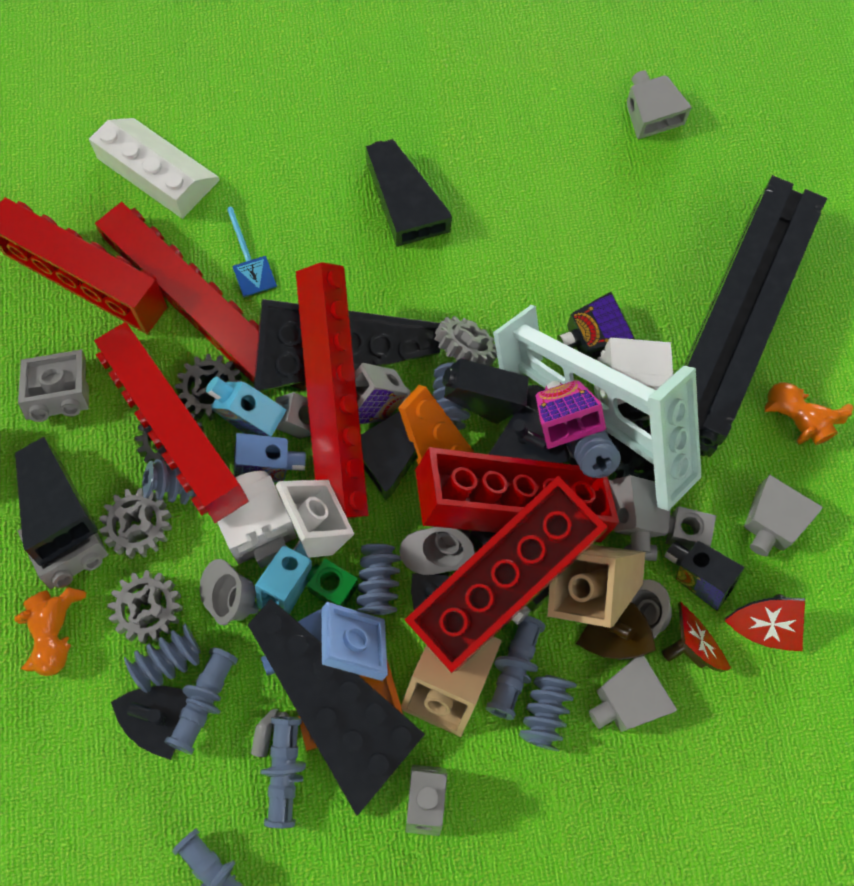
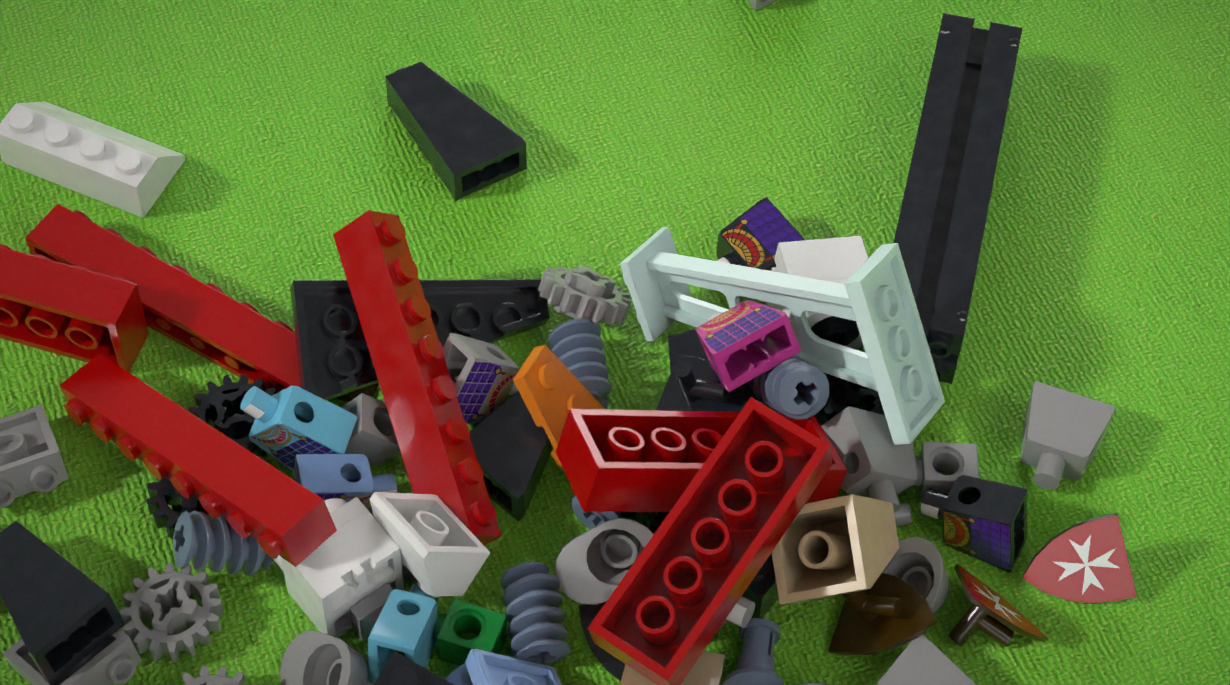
camera: 10 degrees left, 15 degrees down
piece [227,207,277,298] -> none
black slope [442,358,529,424] -> none
orange animal [764,382,853,445] -> none

